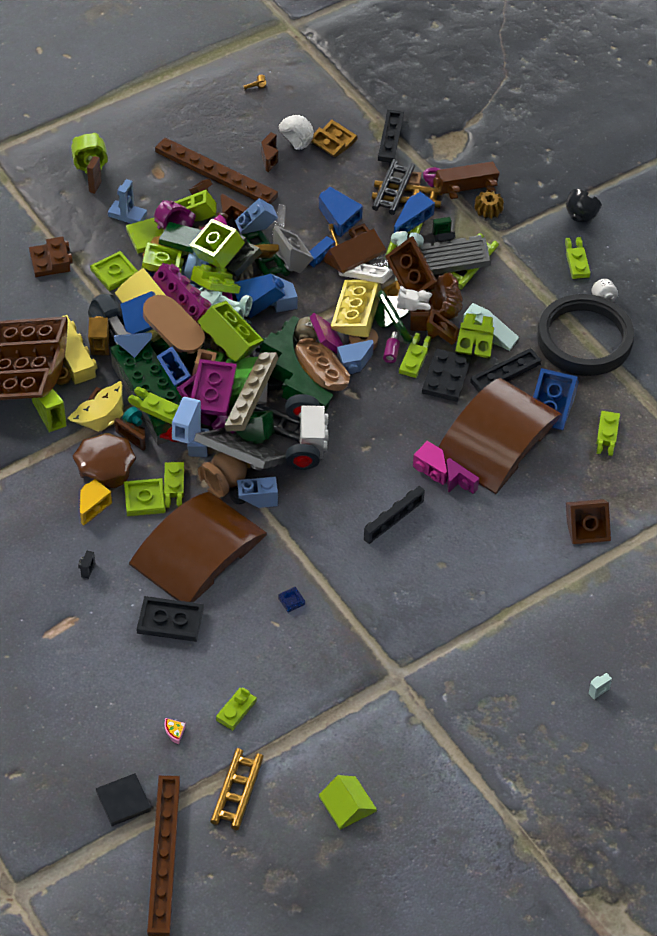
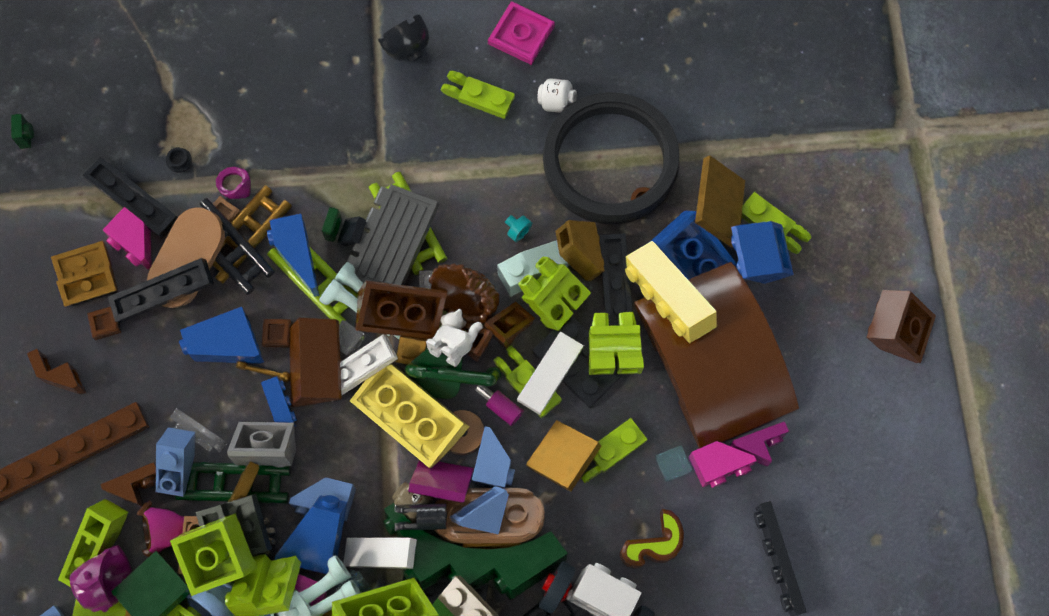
camera: 60 degrees left, 20 degrees up
reddish brown plate [189,179,213,195] -> none
white hair [279,115,314,150] -> none
reddish brown brick [433,161,500,199] -> none
pearl gold gear [474,190,504,219] -> none
none -> dark green plate [11,114,34,149]
none -> reddish brown tile [87,306,122,340]
none -> dark pink slope [103,207,152,270]
none -> black plate [108,258,214,323]
none -> medium nougat tile [147,208,225,308]
none -> black plate [166,147,192,173]
none -> white tile [343,538,417,569]
none -> black hinge [395,504,447,531]
none -> medium blue slope [450,486,509,534]
none -> dark pink tile [488,1,555,65]
none -> teal tile [505,215,533,242]
none -> white tile [517,332,584,415]
none -> pearl gold tile [526,420,602,492]
none -> pearl gold slope [555,220,605,281]
none -> lime hinge [581,418,648,483]
none -> lime hips [589,312,644,375]
none -> reddish brown animal [620,509,684,568]
none -> light yellow brick [625,241,717,343]
none -> clear light blue tile [655,445,692,482]
none -> pearl gold tile [695,155,745,248]
none -> blue slope [731,221,794,284]

